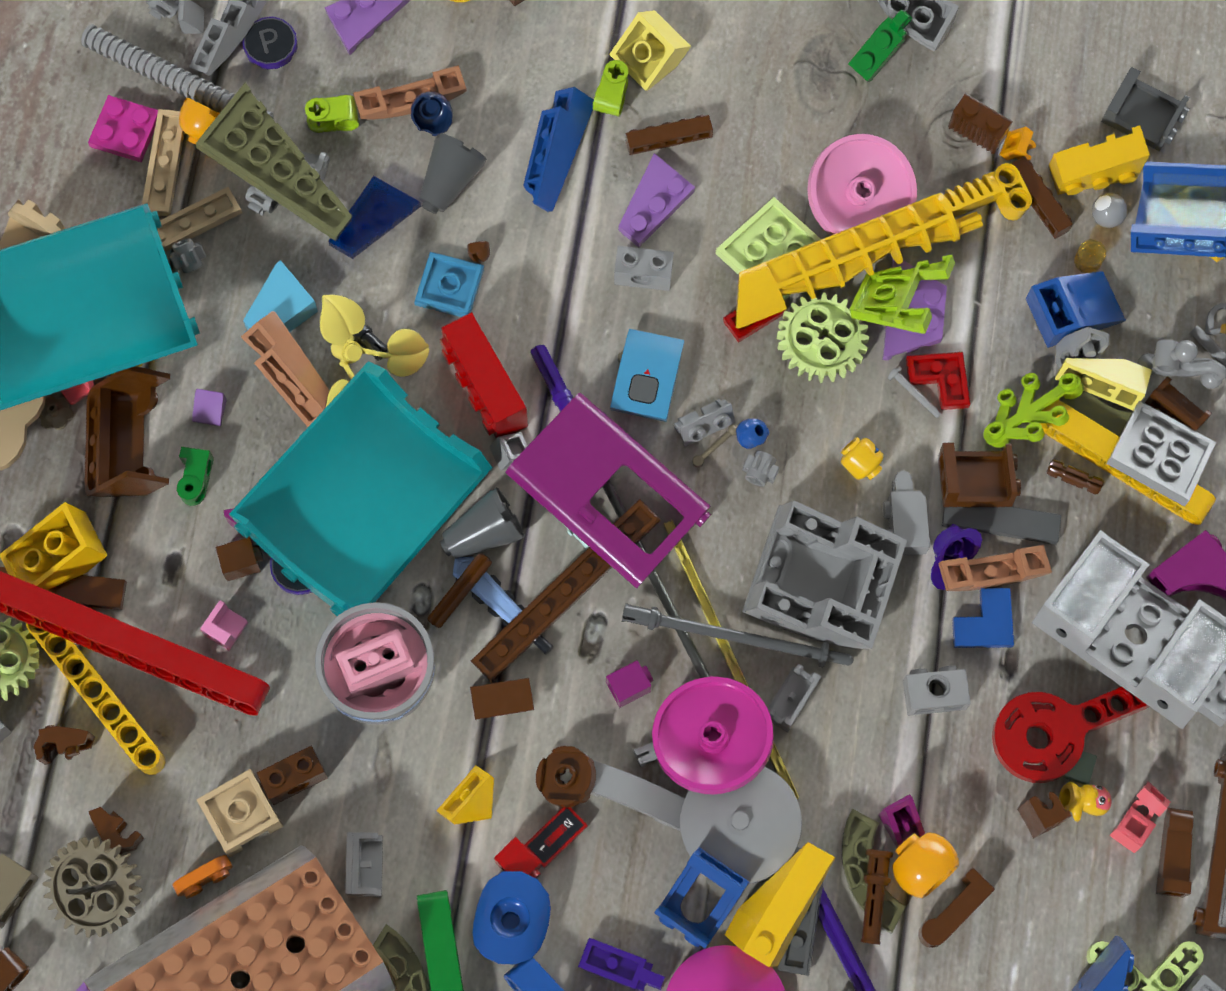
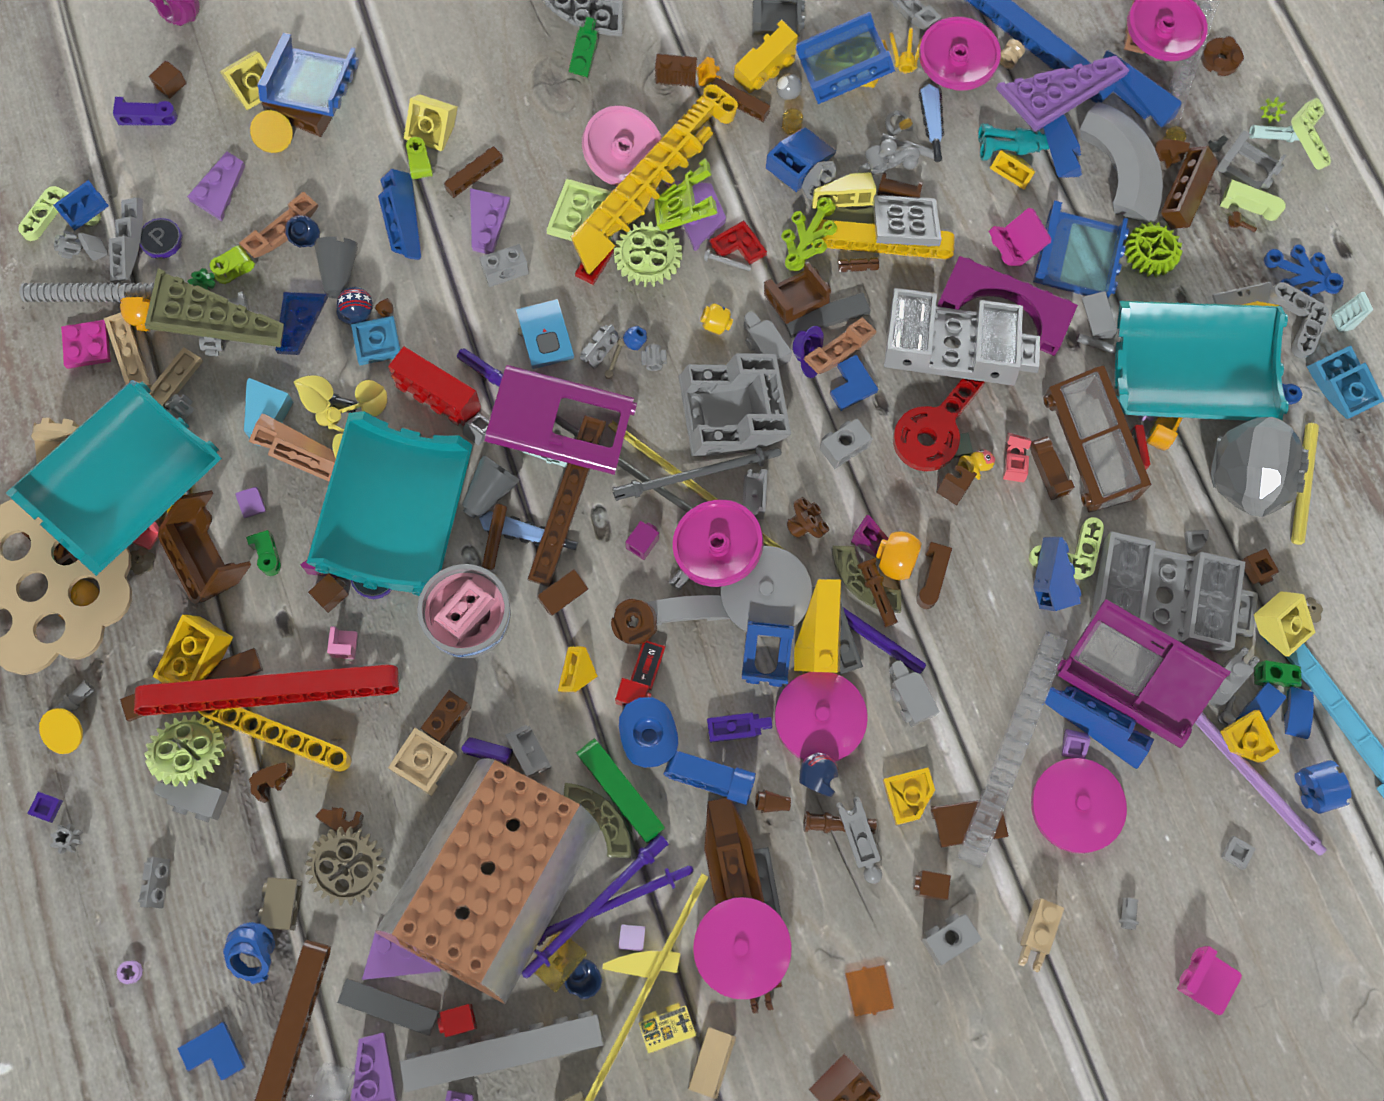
camera: 30 degrees left, 0 degrees up
orange plate [172,855,233,899] -> none
none -> green plant [188,268,216,290]
none -> dark blue helmet [336,286,373,325]
none -> dark purple slope [461,737,513,766]
none -> reddish brown plate [787,497,829,538]

